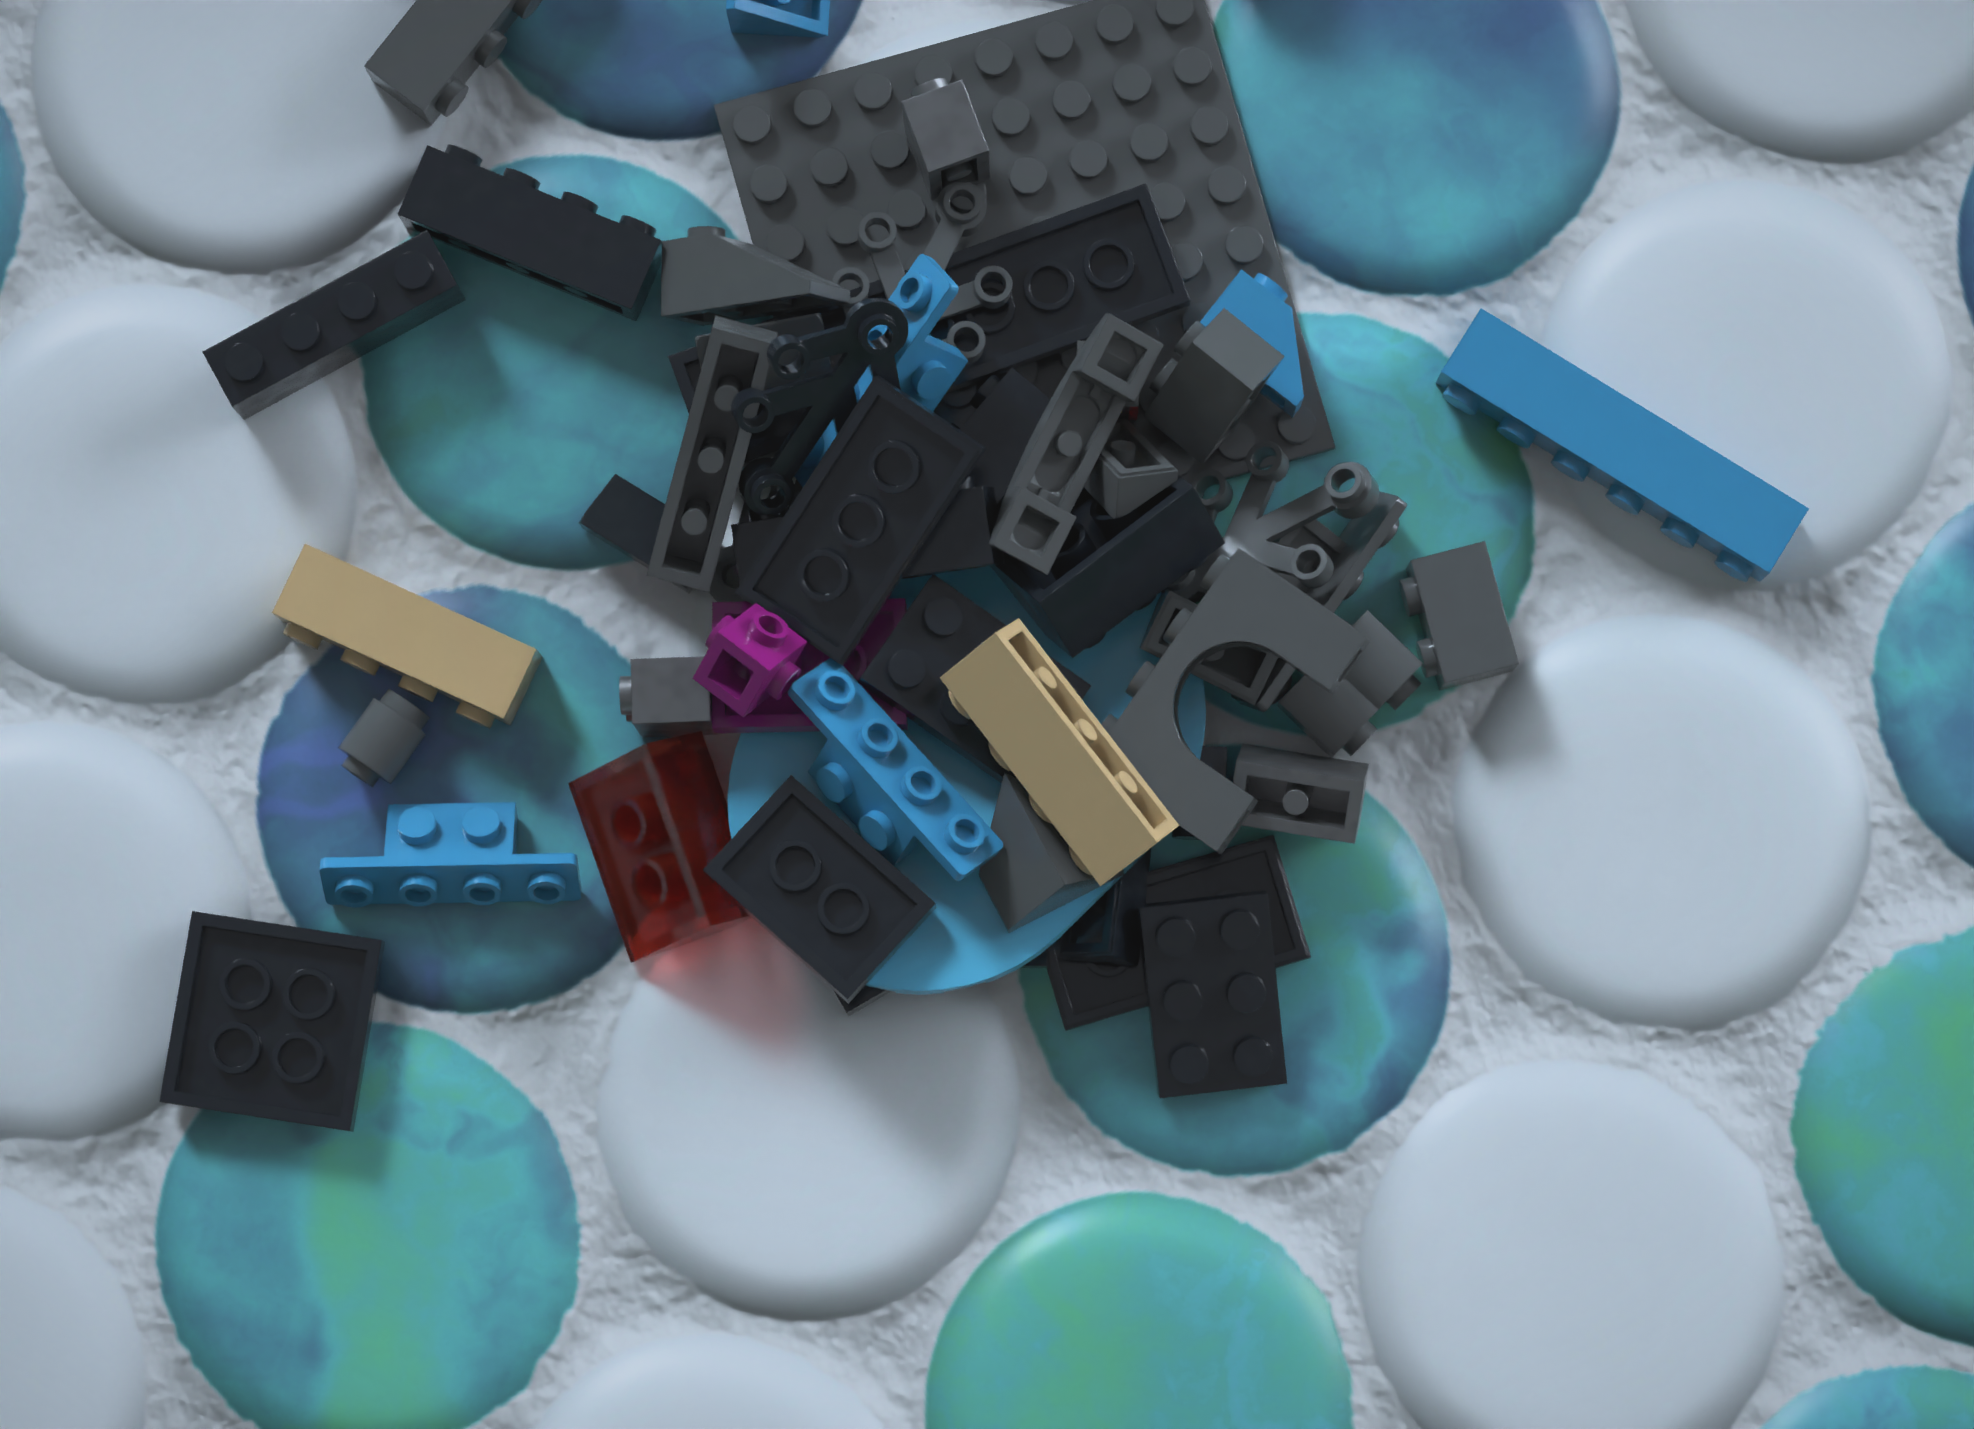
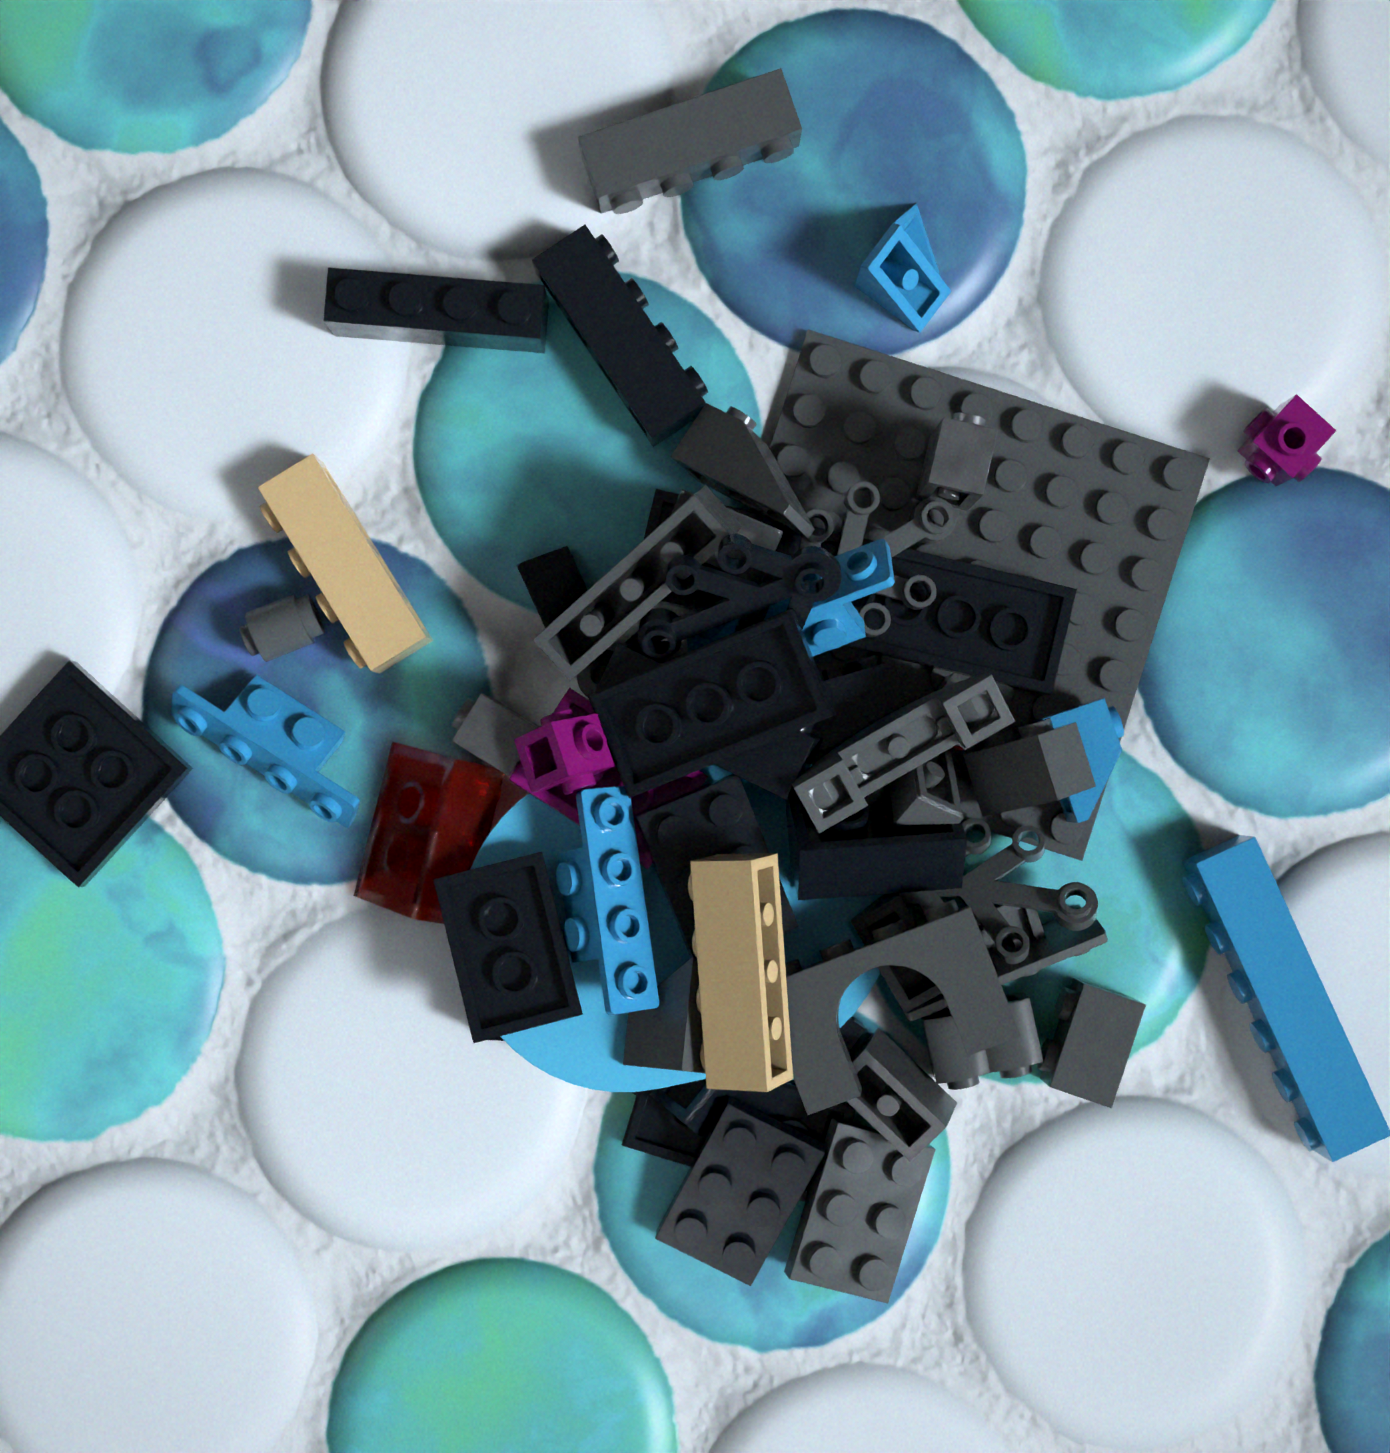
camera: 30 degrees right, 5 degrees up
none -> dark grey plate [784,1117,936,1304]

